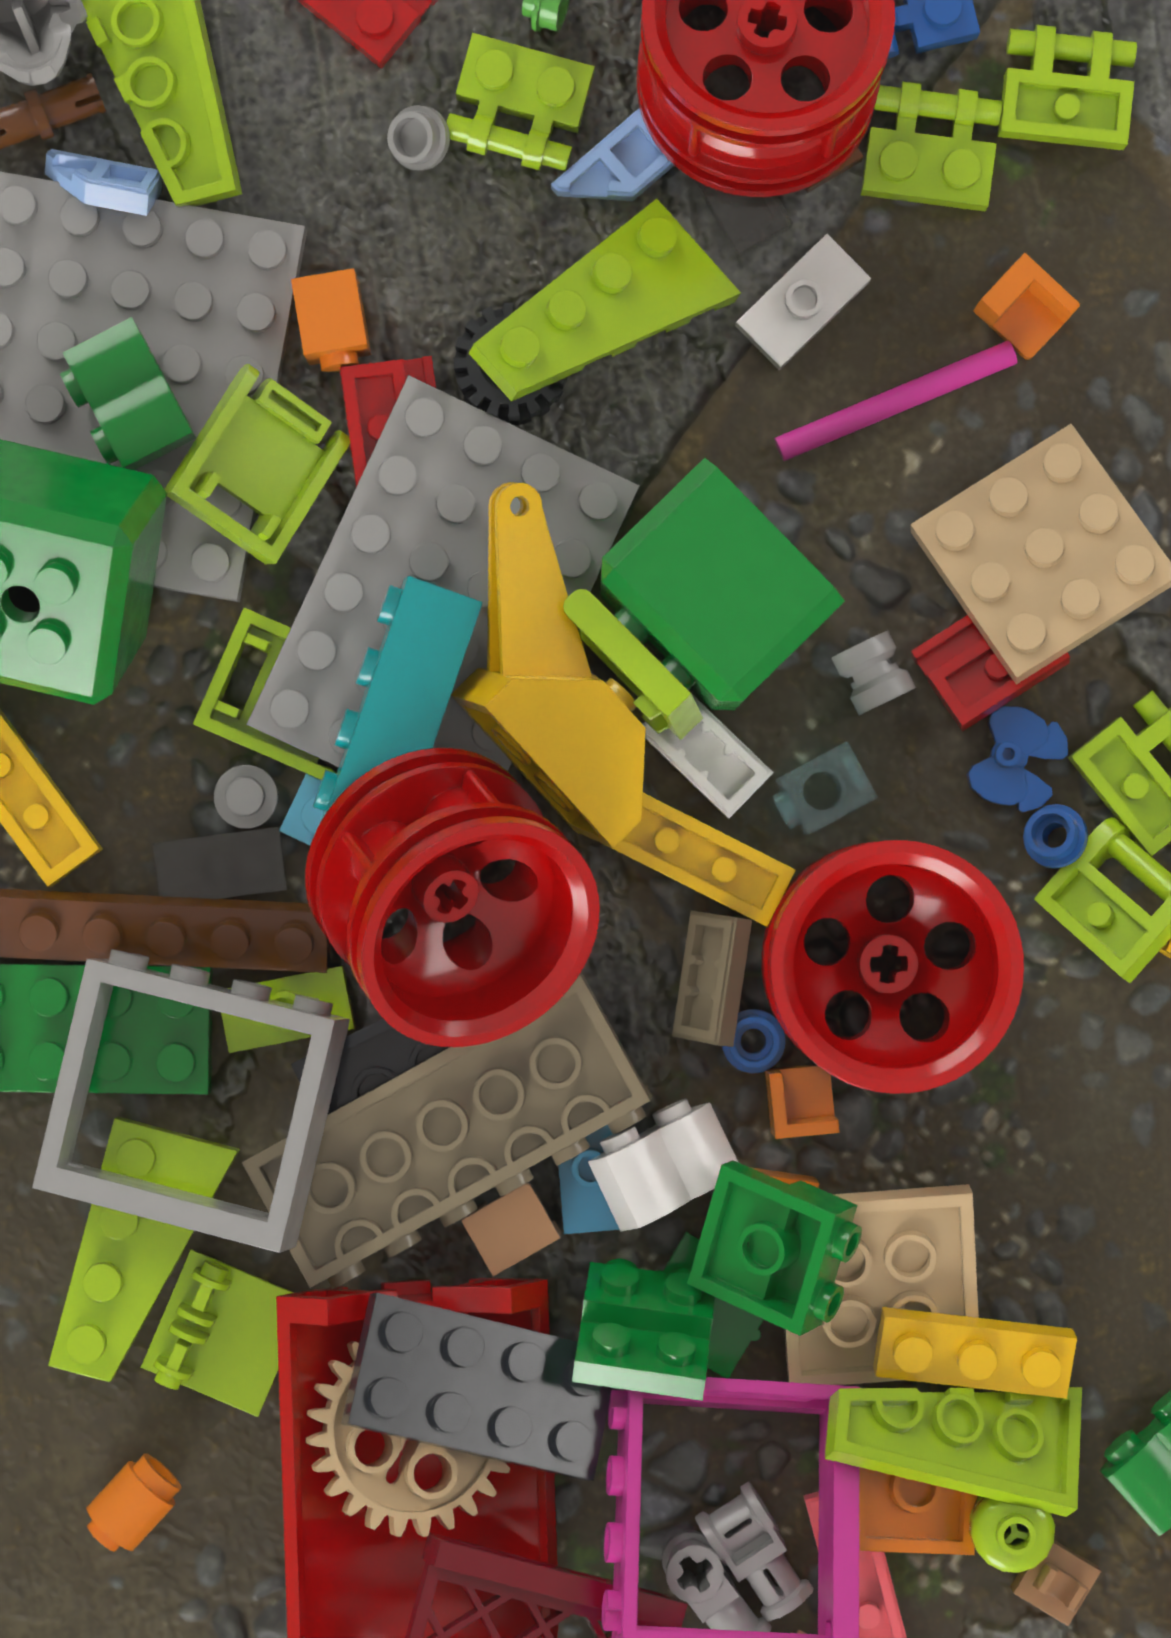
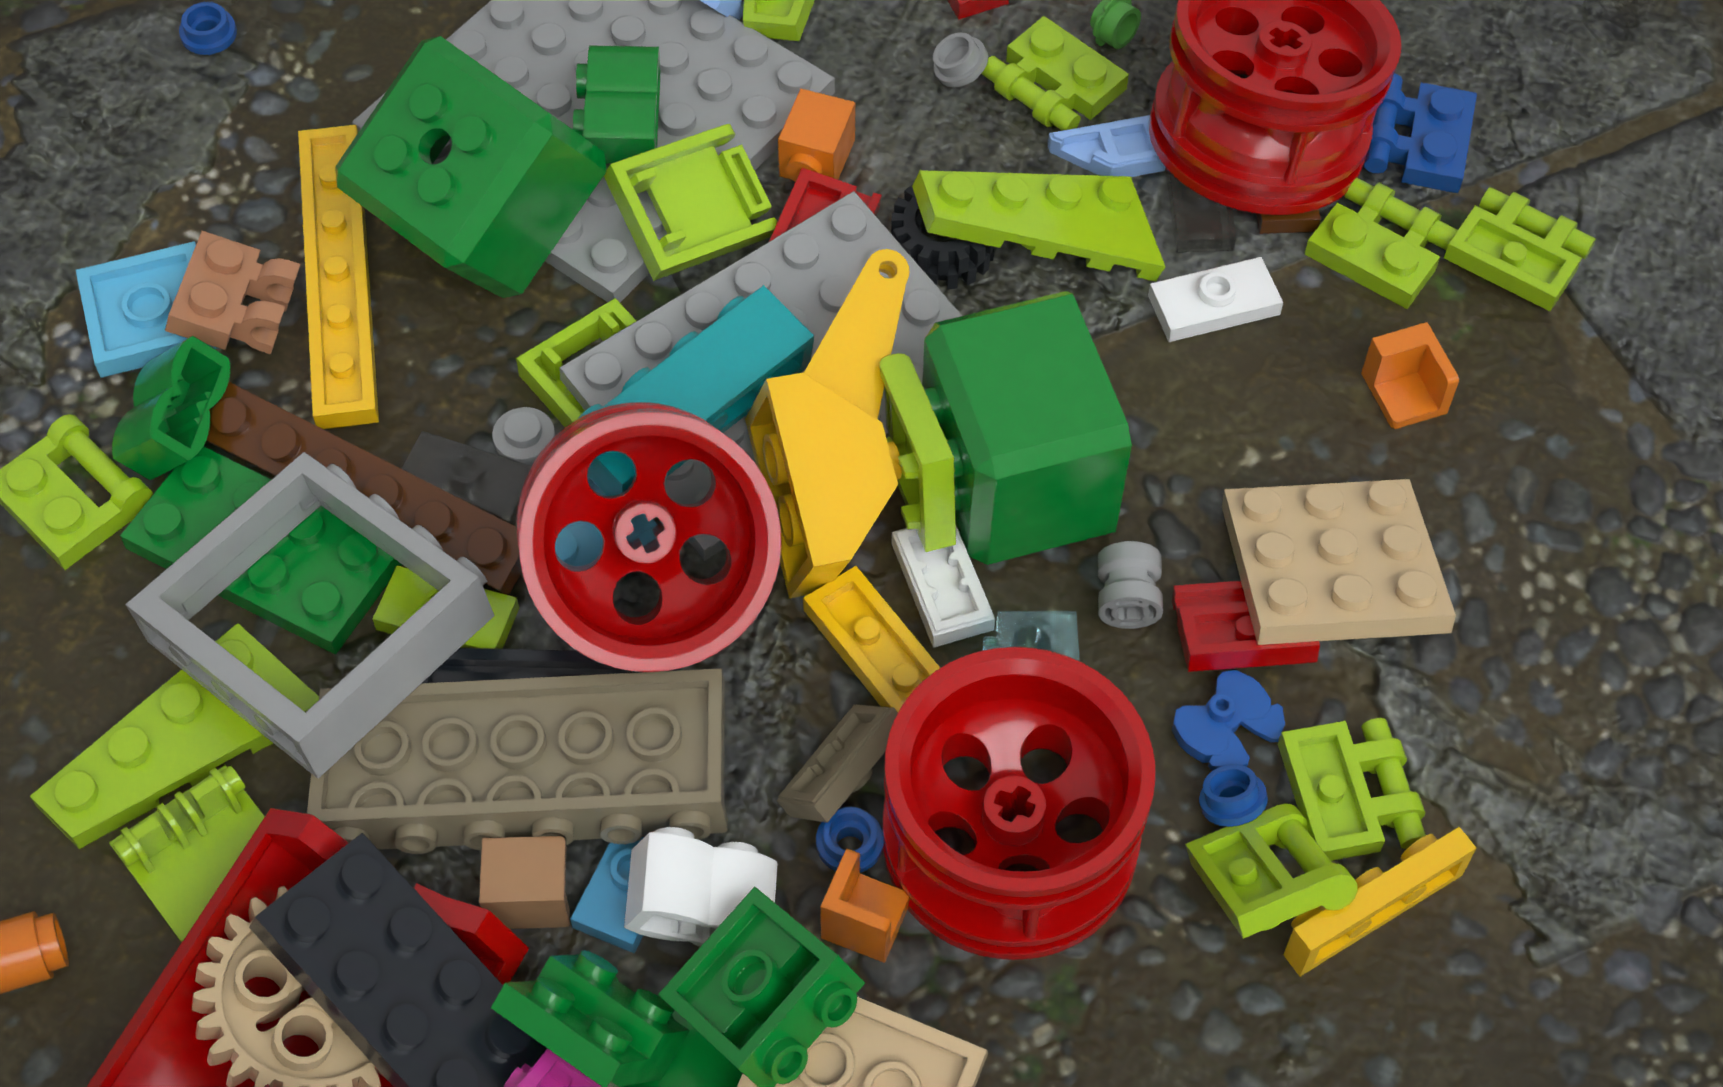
camera: 25 degrees right, 30 degrees down
dark pink bar [774,340,1018,461] -> none

